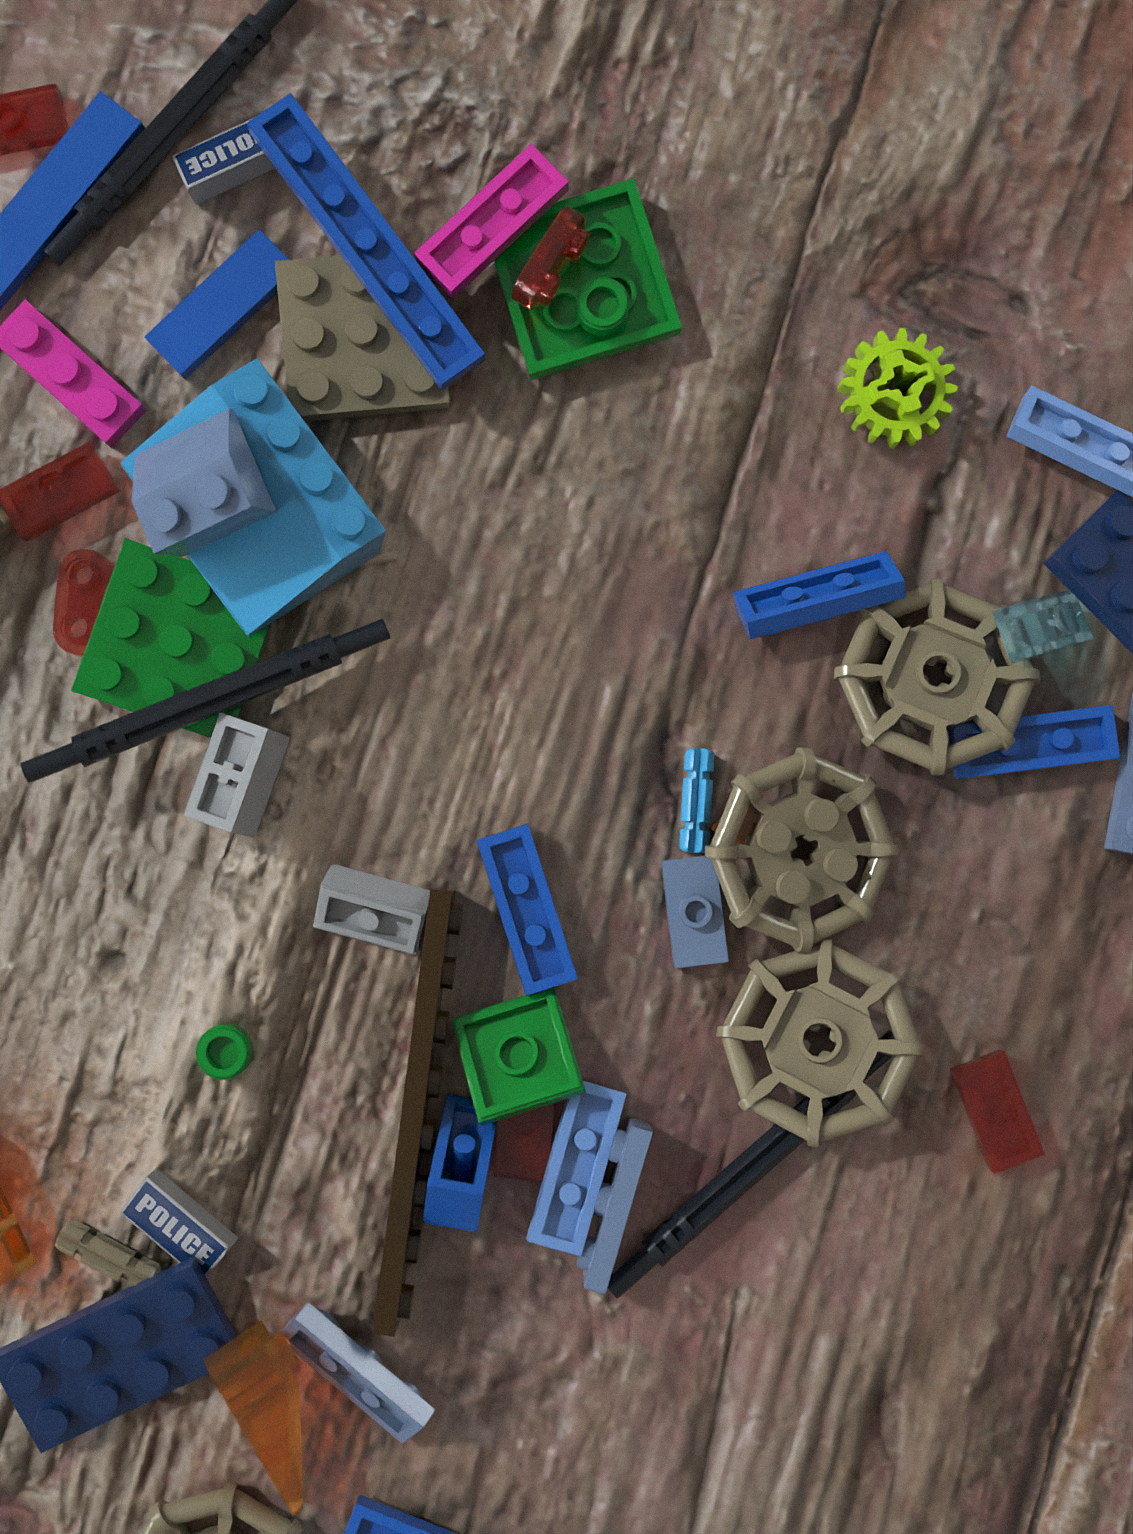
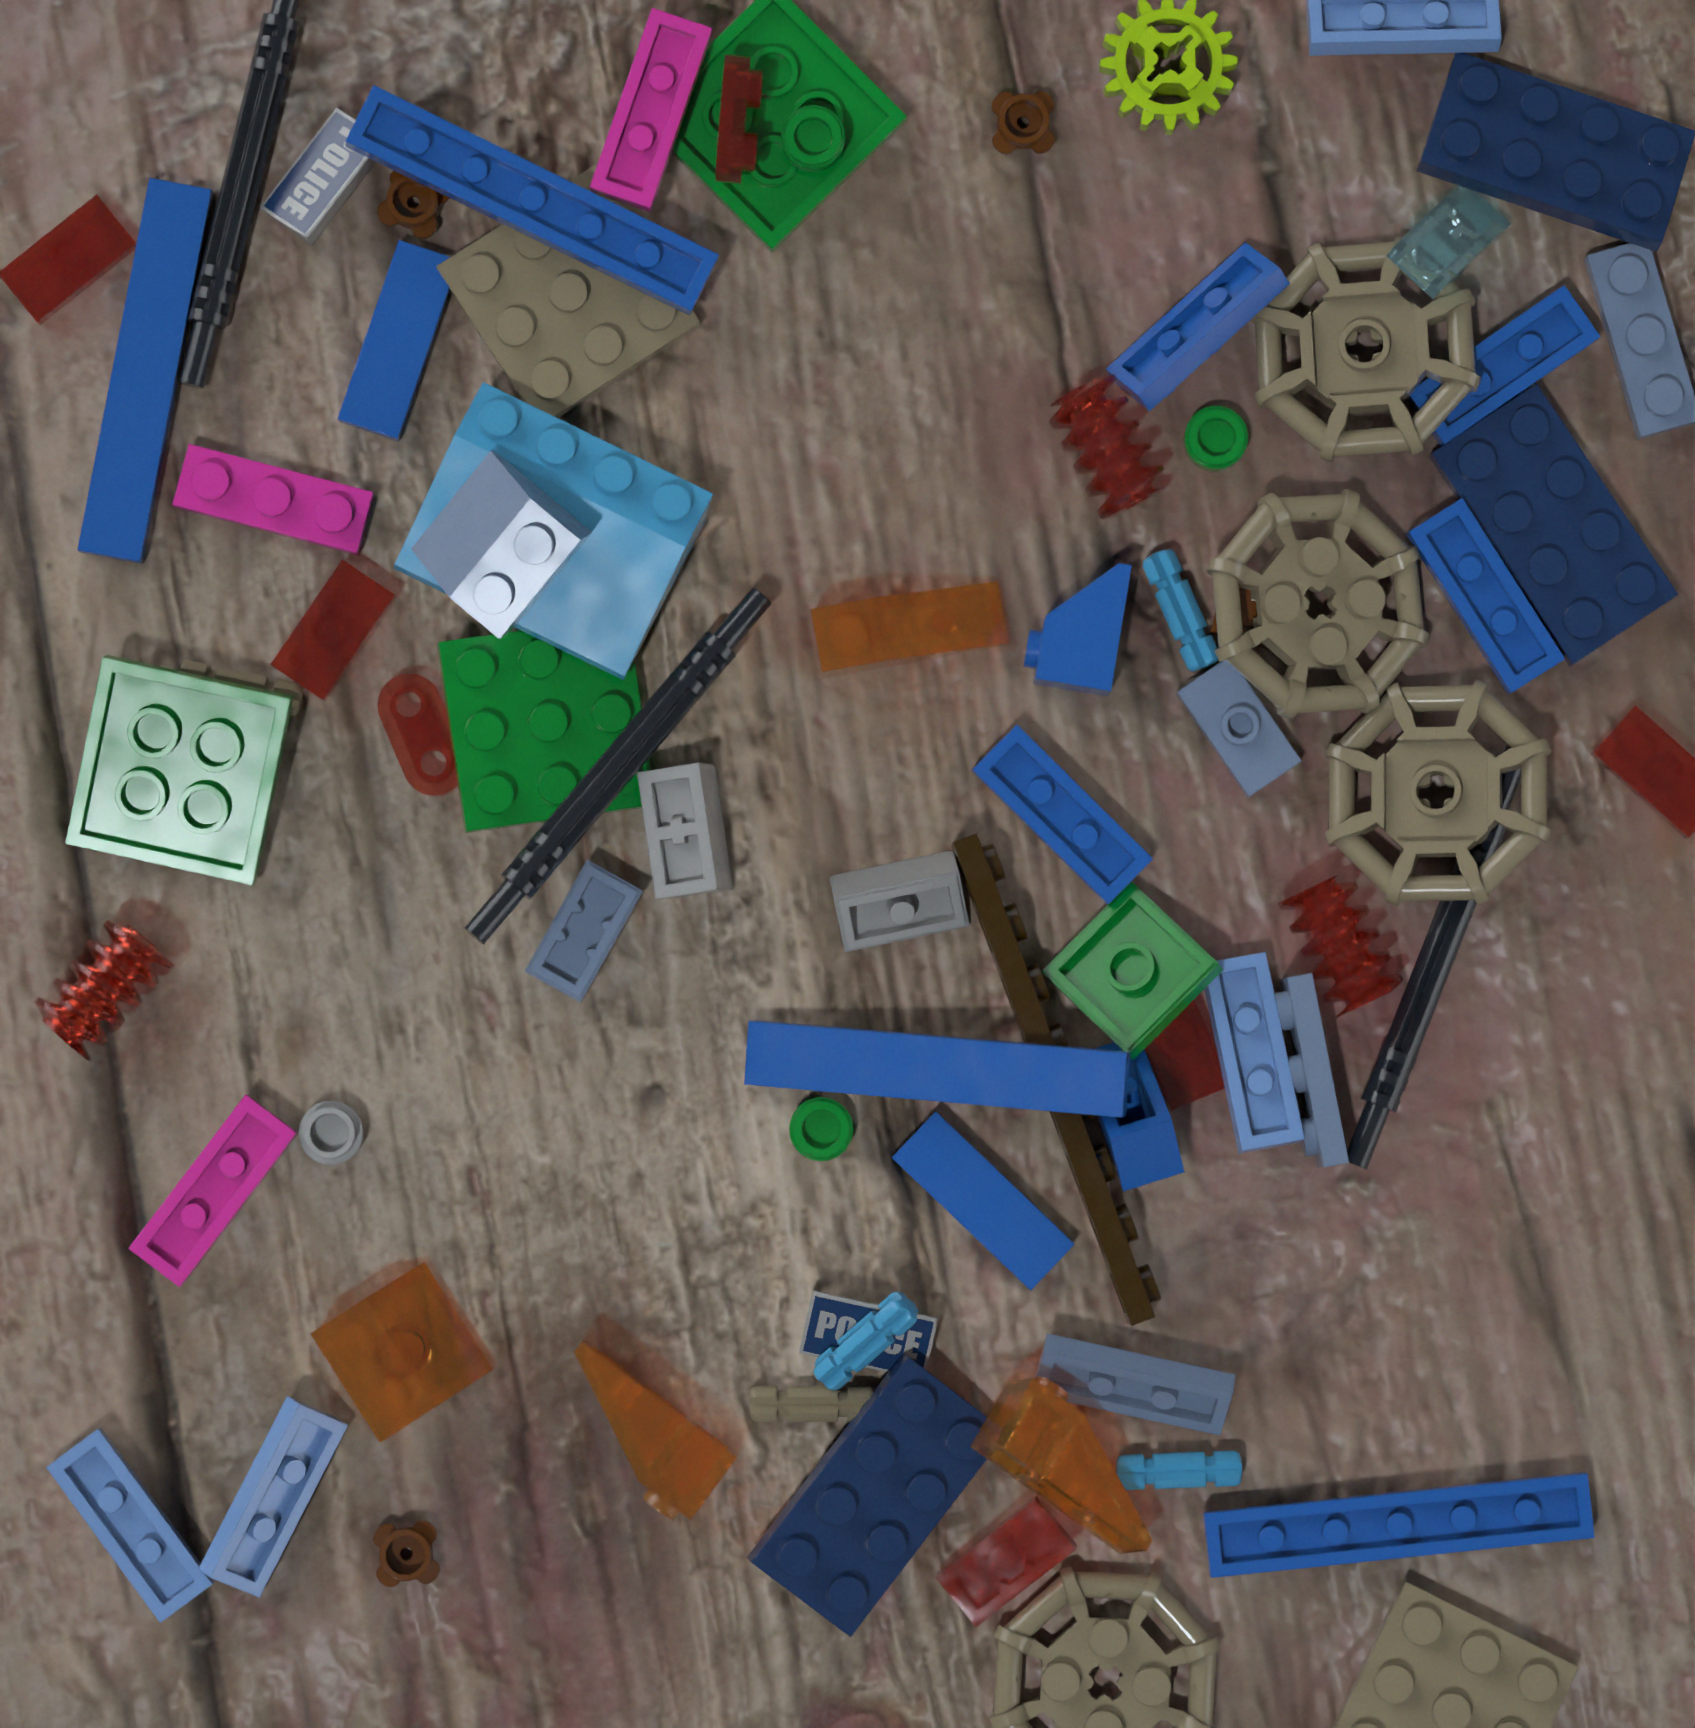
camera: 30 degrees left, 0 degrees up
none -> reddish brown plate [377,171,449,239]
none -> sand blue plate [525,860,643,1003]
none -> blue tile [744,1020,1130,1118]
none -> clear orange slope [810,581,1009,679]
none -> dark azure axle [813,1292,919,1391]
none -> blue tile [891,1111,1075,1291]
none -> clear red plate [936,1495,1077,1627]
none -> reddish brown plate [991,91,1055,155]
none -> blue slope [1023,563,1132,697]
none -> clear red piece [1049,374,1167,519]
none -> dark azure axle [1116,1450,1242,1490]
none -> green tile [1183,406,1248,472]
none -> clear red piece [1278,875,1403,1018]
none -> blue plate [1406,498,1565,695]
none -> dark blue plate [1429,384,1679,667]

